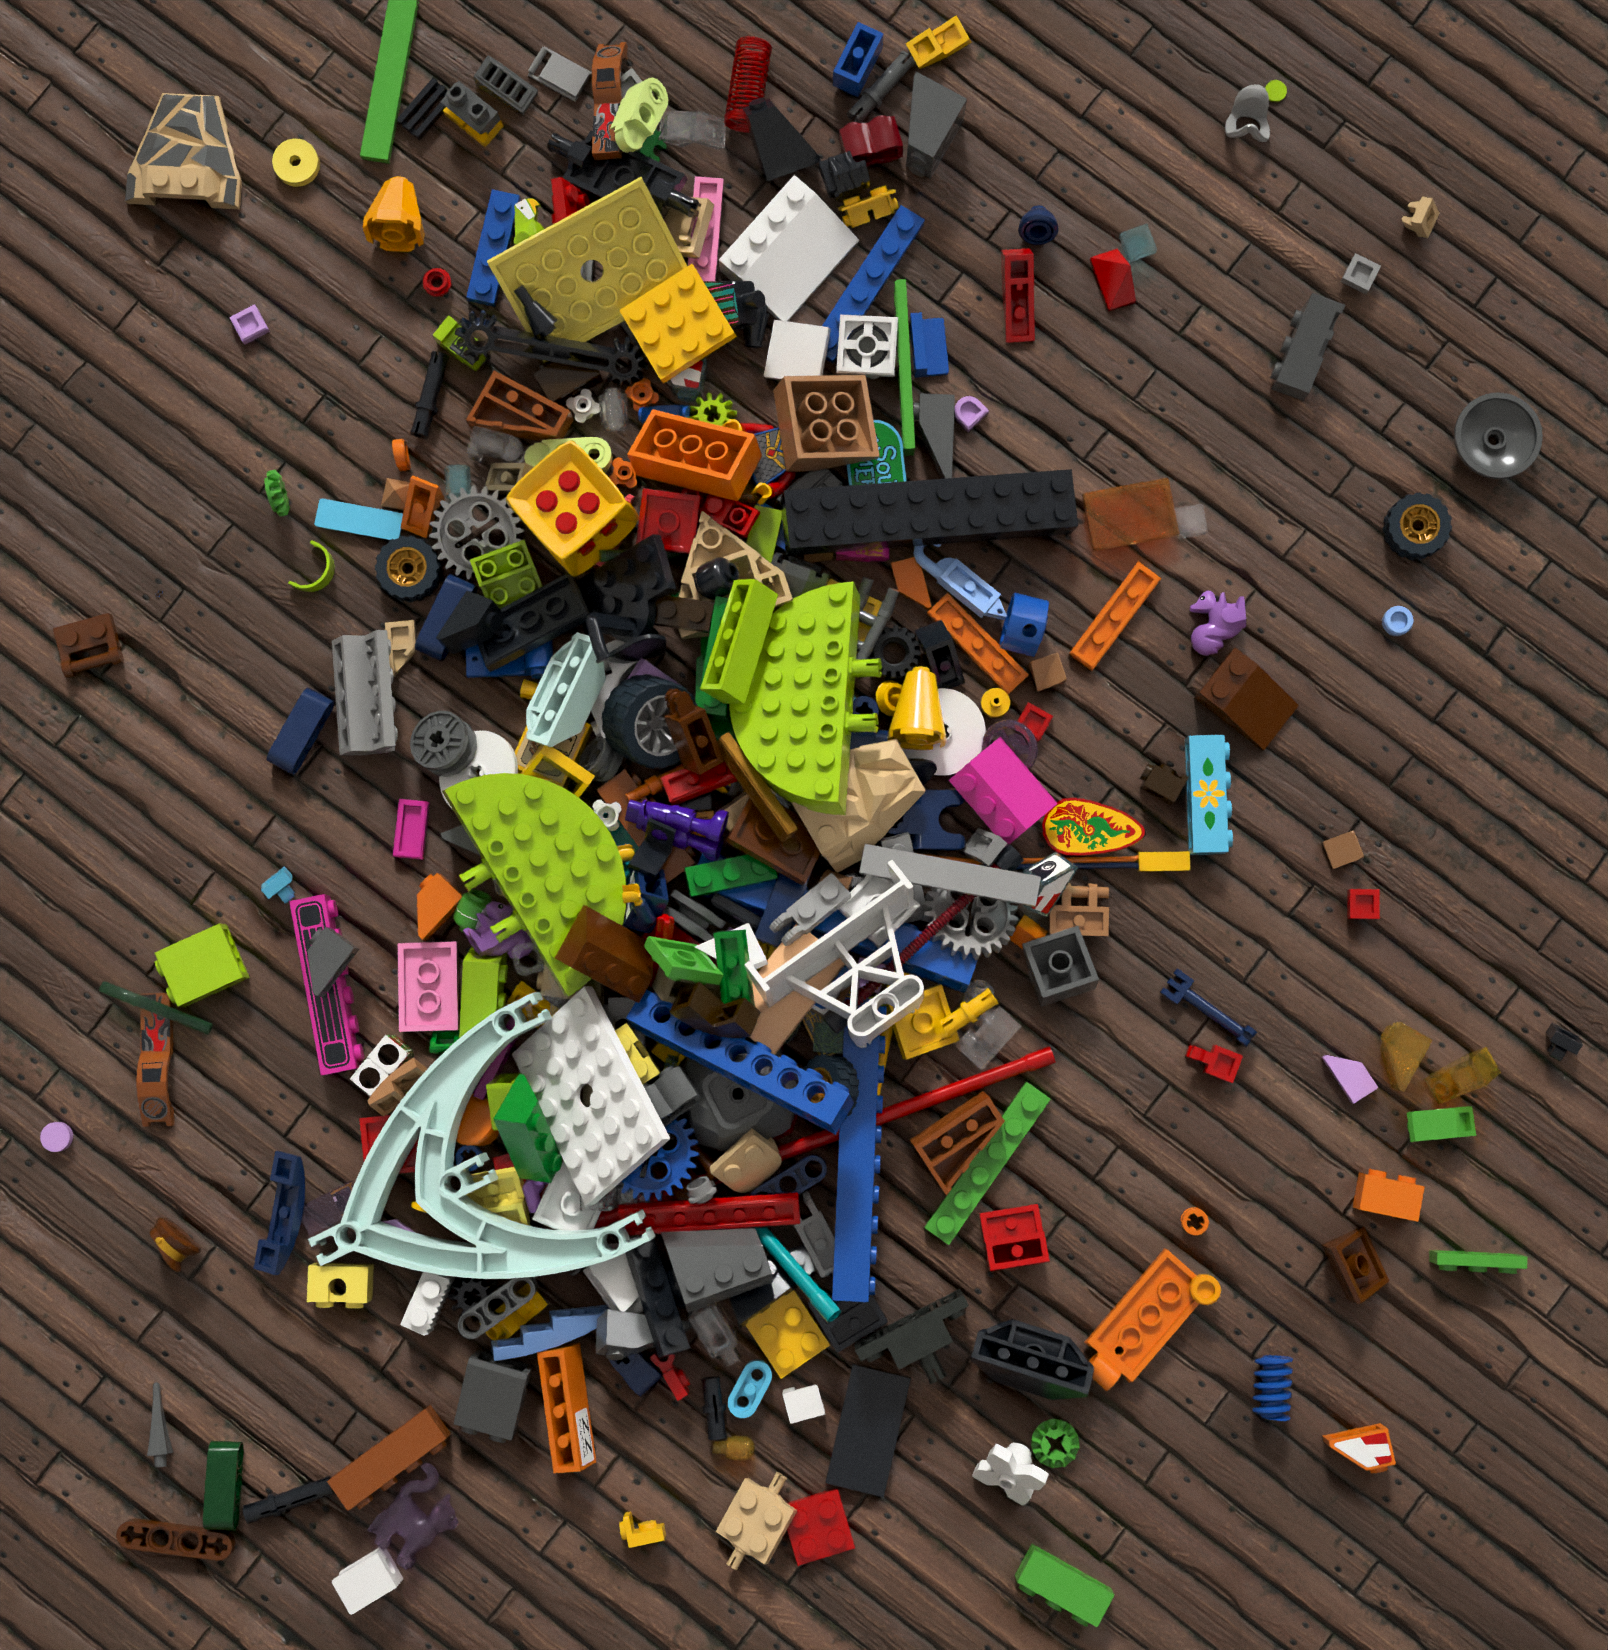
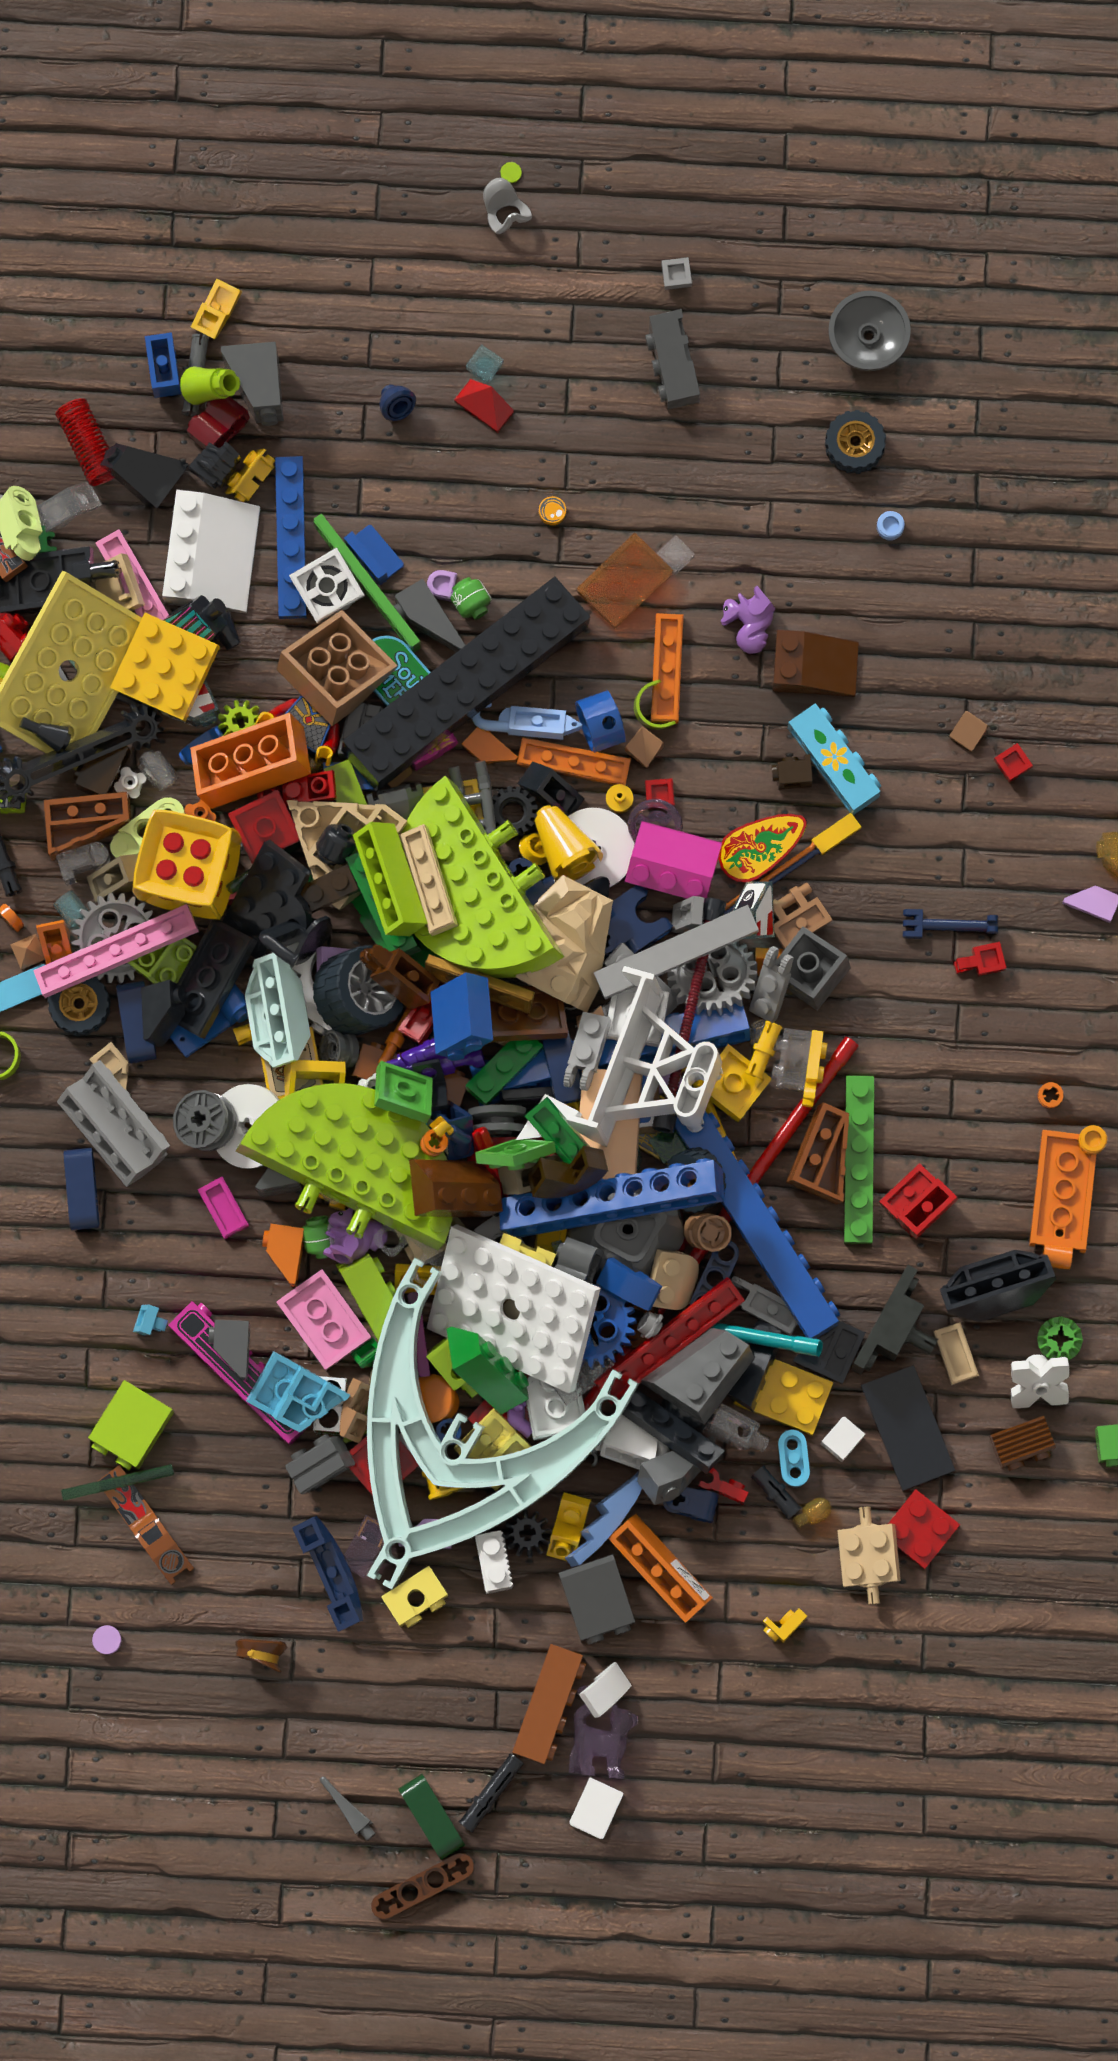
camera: 35 degrees left, 5 degrees down
dark grey beam [458,1277,538,1339] -> none
orange plate [625,378,659,412] -> none
white tile [764,320,831,380] -> none
red slope [1001,248,1035,343] -> none
tan tile [1402,197,1440,238] -> none
none -> bright pink plate [33,904,199,998]
none -> lime plant [180,366,240,405]
none -> medium azure slope [246,1351,350,1432]
none -> dark grey brick [285,1434,355,1495]
none -> bright green plate [374,1061,433,1123]
none -> tan tile [399,824,458,936]
none -> orange bush [420,1129,448,1157]
none -> blue brick [431,972,493,1061]
none -> bright green head [451,577,491,620]
none -> light orange tile [539,496,566,526]
none -> white slope [579,1662,632,1718]
none -> blue slope [596,1257,662,1311]
none -> lime helmet [634,679,676,730]
none -> medium nougat wheel [683,1212,732,1252]
none -> light grey hinge [749,946,794,1023]
none -> yellow plate [802,1030,827,1108]
none -> tan tile [933,1322,979,1385]
none -> reddish brown brick [989,1416,1056,1472]

